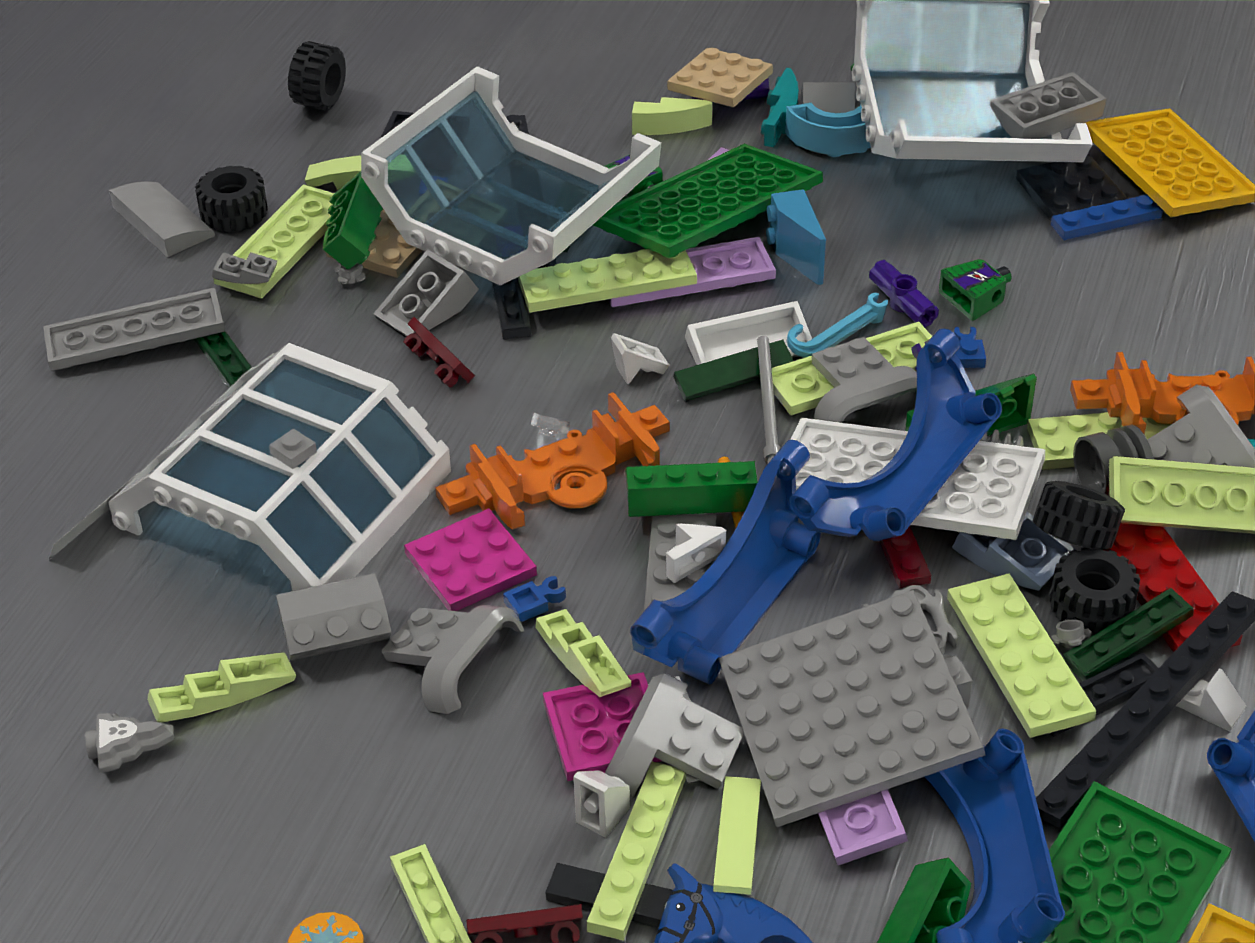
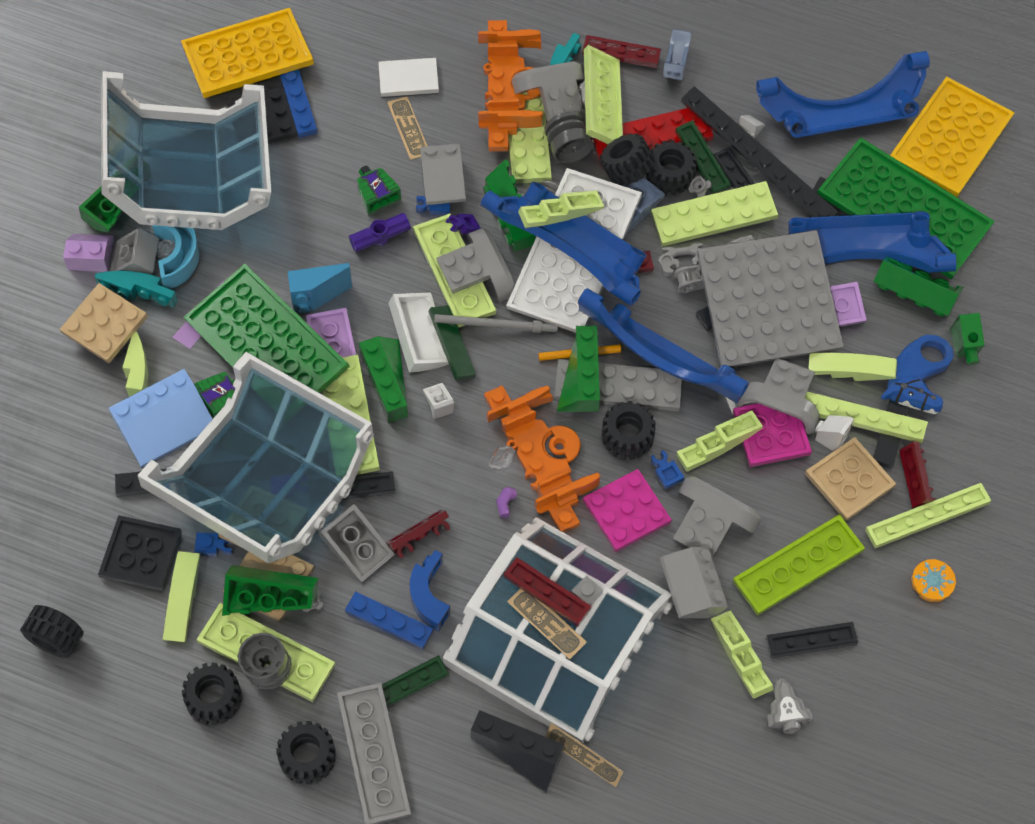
camera: 90 degrees left, 20 degrees up
light grey slope [109,182,215,258] -> none
light grey slope [212,252,277,284] -> none
white slope [666,523,726,583] -> none
medium azure piece [786,293,888,358] -> none
light grey slope [990,72,1107,139] -> none
none -> lavender slope [63,234,114,272]
none -> light blue slope [109,369,213,468]
none -> dark grey wheel [237,633,292,690]
none -> black tyre [276,721,336,785]
none -> blue plate [345,591,434,650]
none -> green wedge [359,336,408,423]
none -> white tile [379,58,439,97]
none -> sticker [387,96,427,160]
none -> blue arch [410,550,450,632]
none -> light grey slope [420,144,466,205]
none -> black wedge [470,710,564,793]
none -> medium lavender arm [496,487,517,518]
none -> dark red plate [504,557,592,627]
none -> sticker [507,589,587,659]
none -> yellowish green slope [518,190,604,228]
none -> black tyre [602,401,656,460]
none -> lime plate [732,514,865,616]
none -> black tile [766,622,858,658]
none -> tan plate [805,437,896,521]

